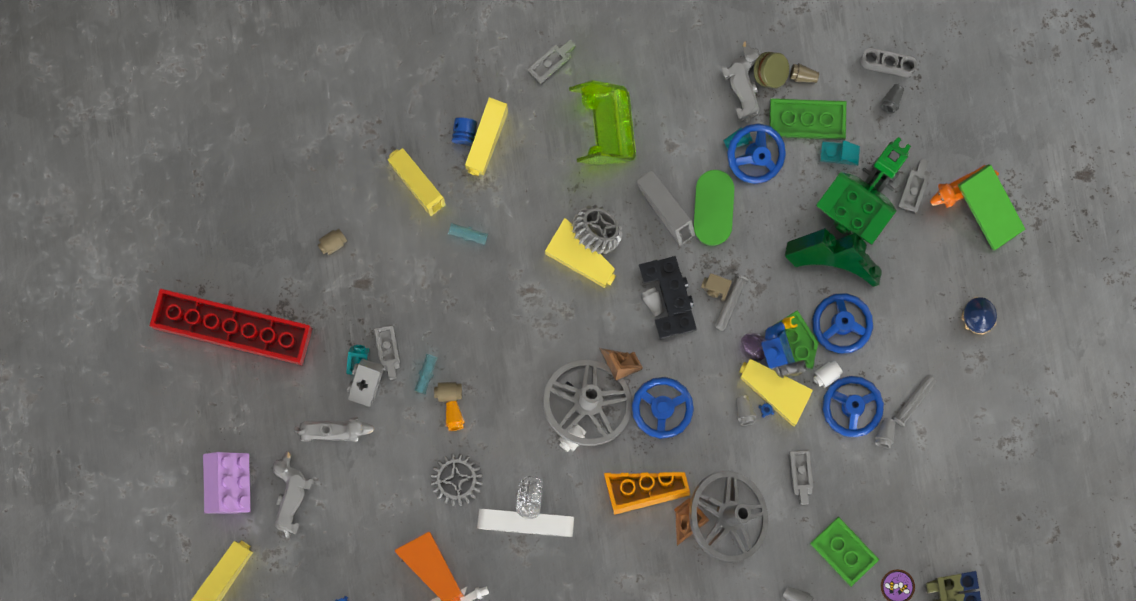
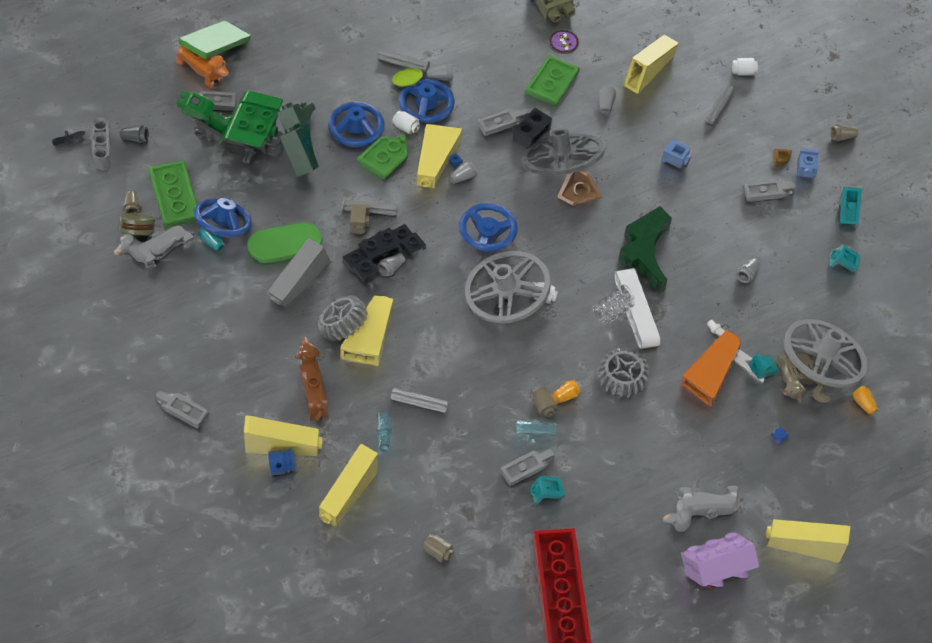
camera: 115 degrees left, 25 degrees down
light grey animal [294,416,374,442] -> none
light grey brick [347,359,385,407] -> none
clear neon green windscreen [569,80,636,165] -> none
medium nougat slope [599,348,643,381] -> none
light orange wedge [604,472,690,515] -> none
clear purple head [740,333,765,362] -> none
blue torso [761,316,807,378] -> none
teal slope [820,140,860,166] -> none
dark blue hair [962,297,997,335] -> none
none -> black piece [52,131,86,146]
none -> dark orange animal [295,337,329,421]
none -> light grey axle [391,388,448,413]
none -> lime piece [392,68,423,87]
none -> black brick [512,108,552,149]
none -> dark green arch [619,206,672,294]

